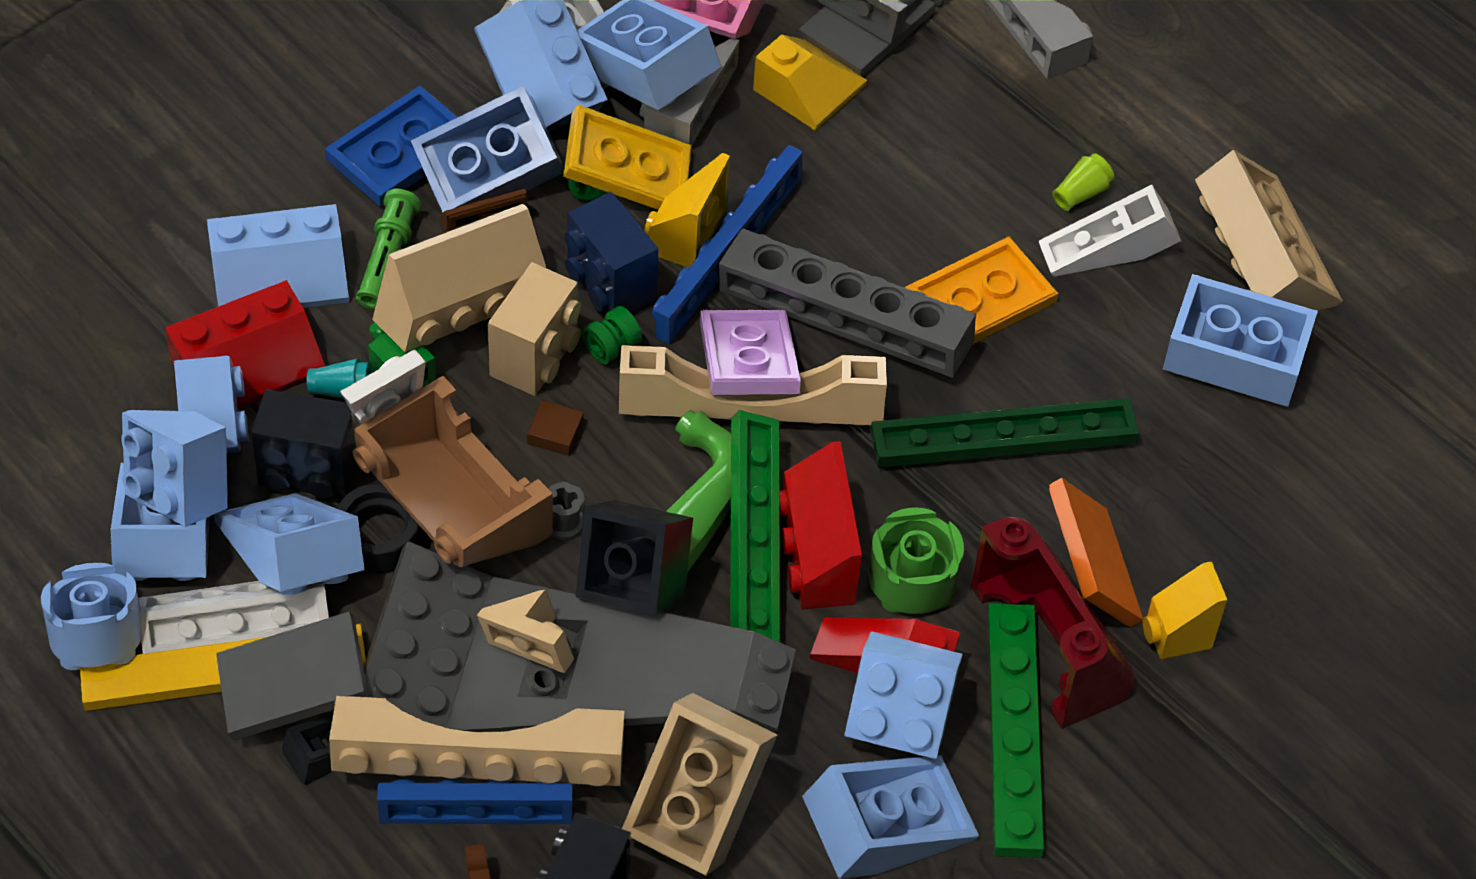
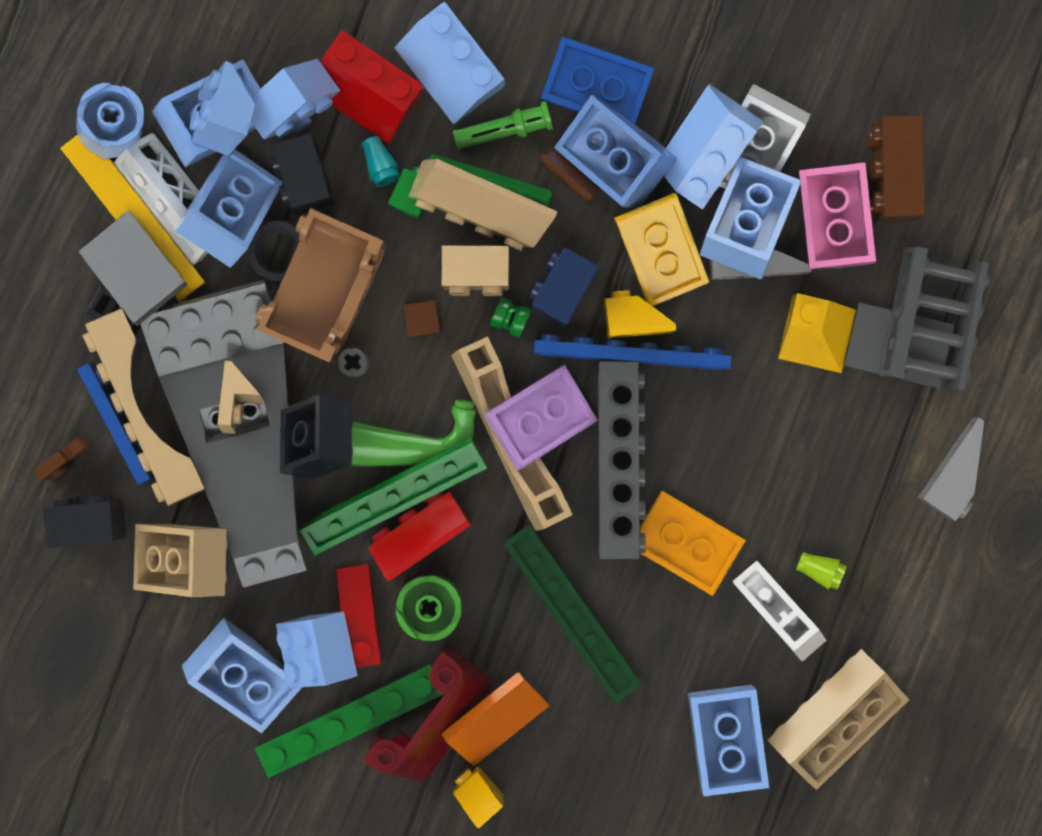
camera: 65 degrees right, 35 degrees up
white wing [340,349,425,426] -> none

